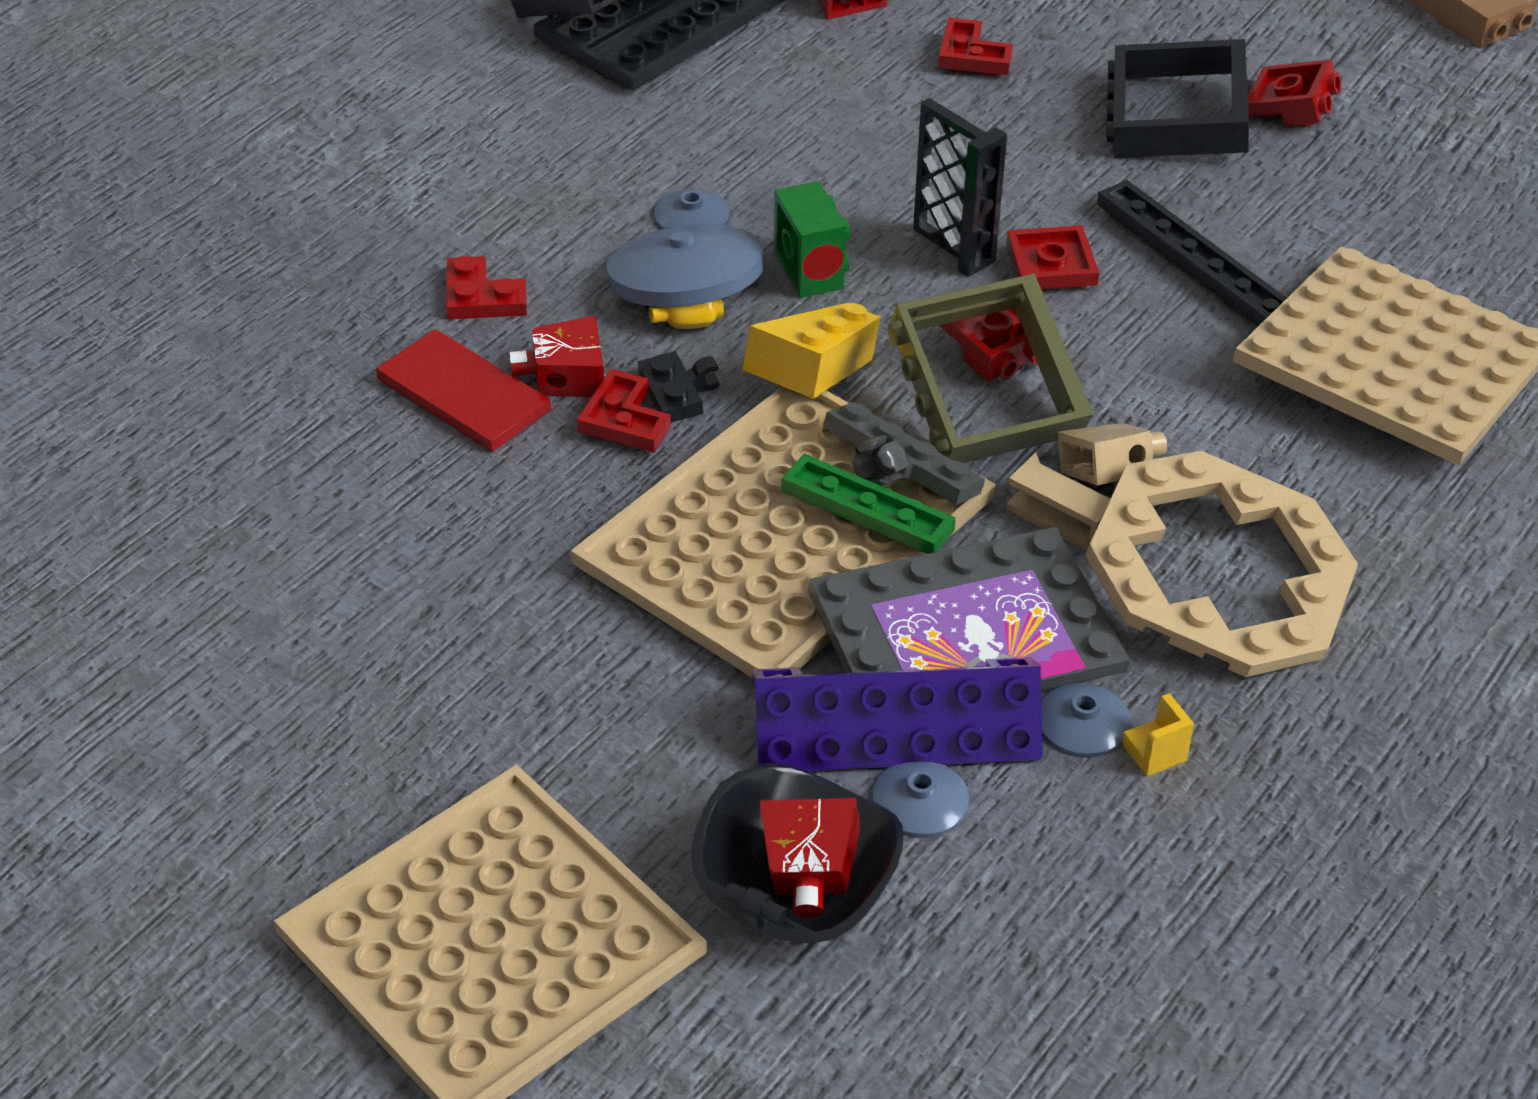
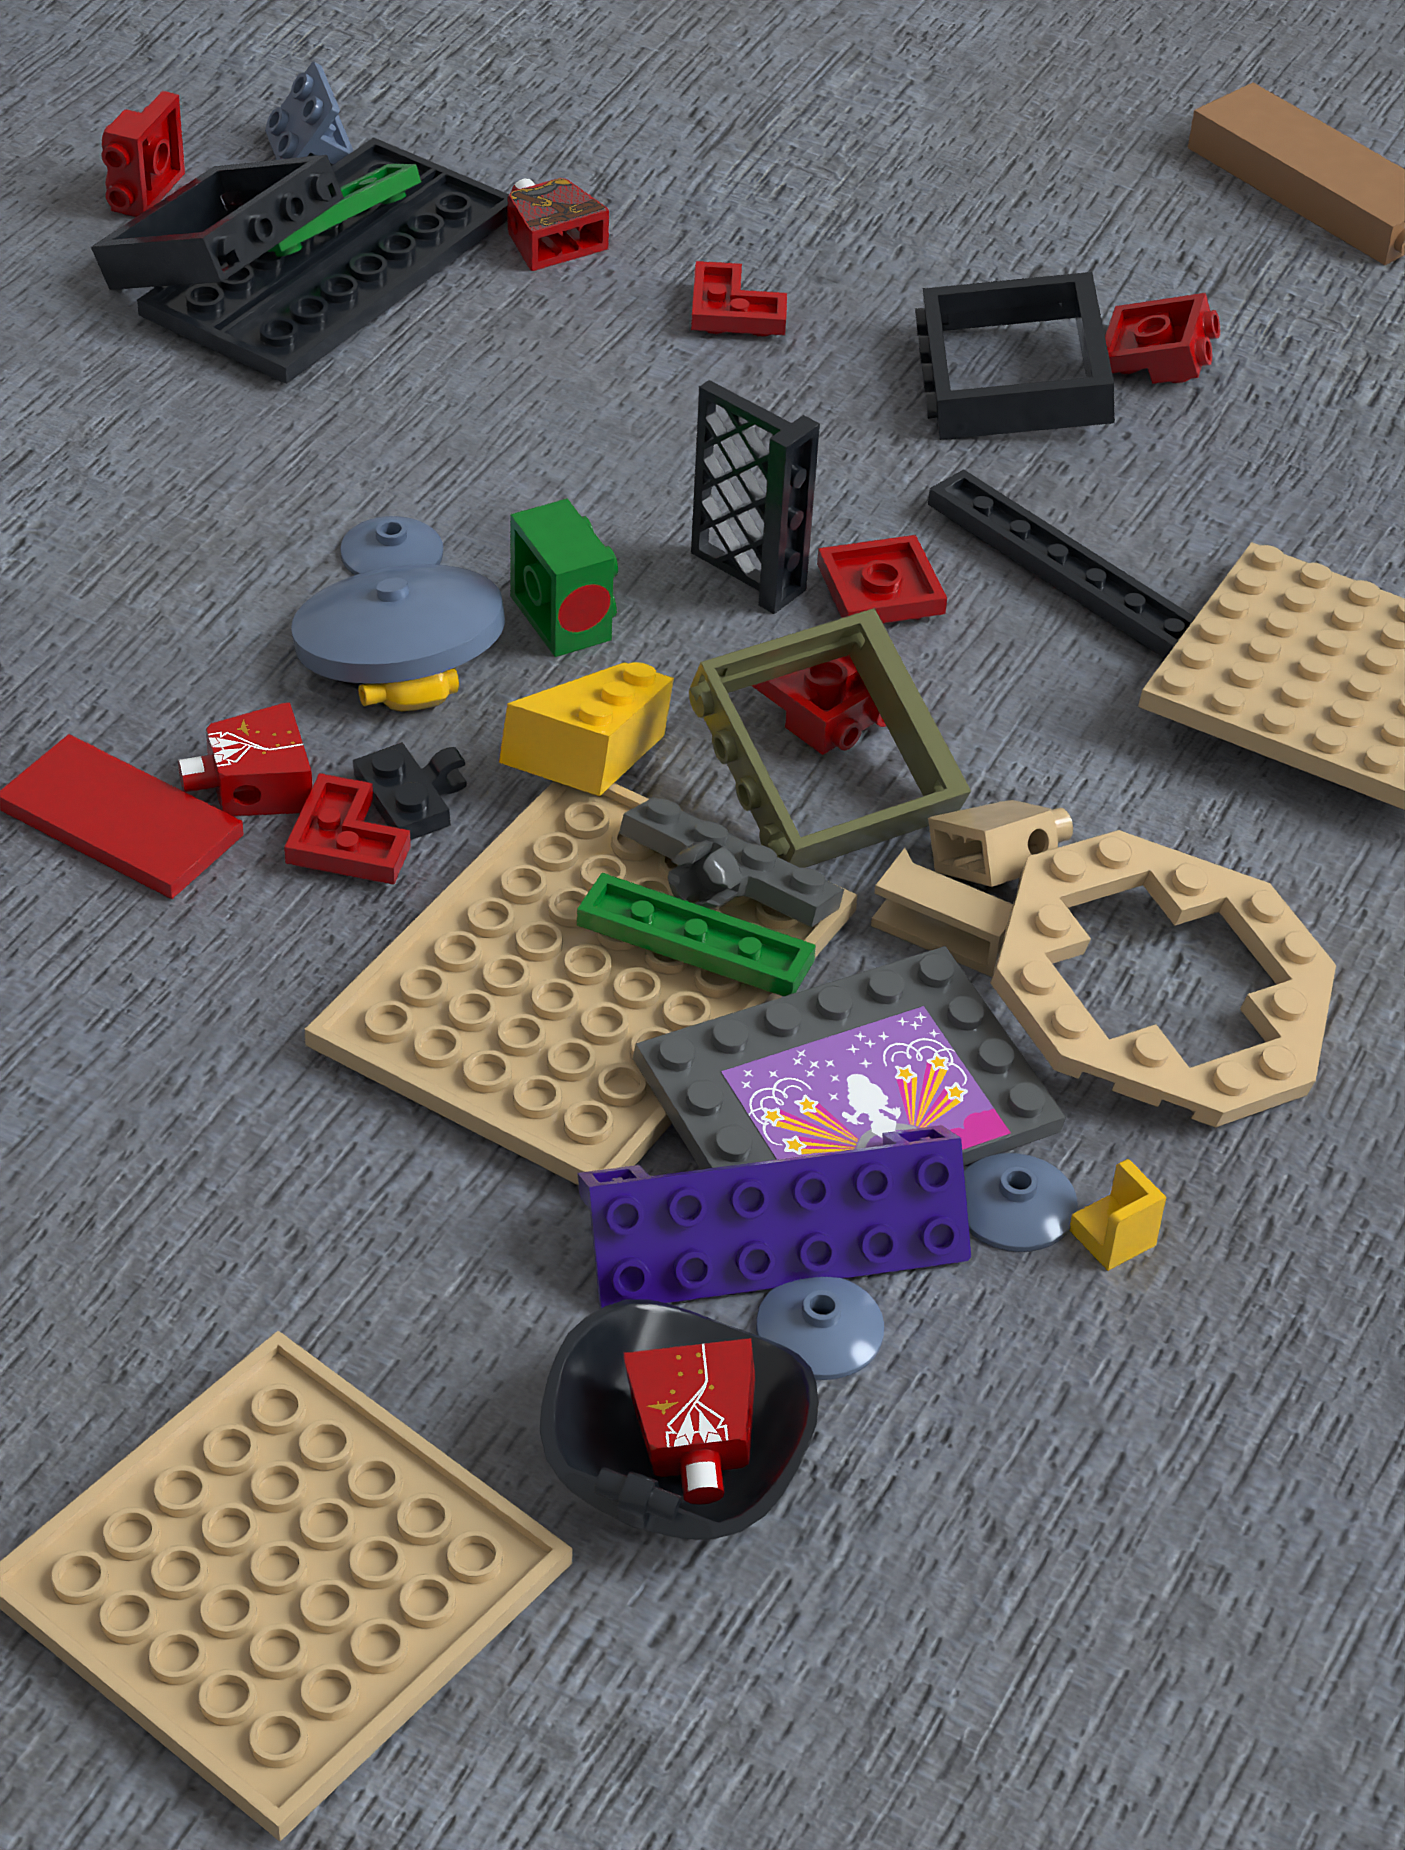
camera: 10 degrees left, 0 degrees up
red plate [446,256,527,320] -> none

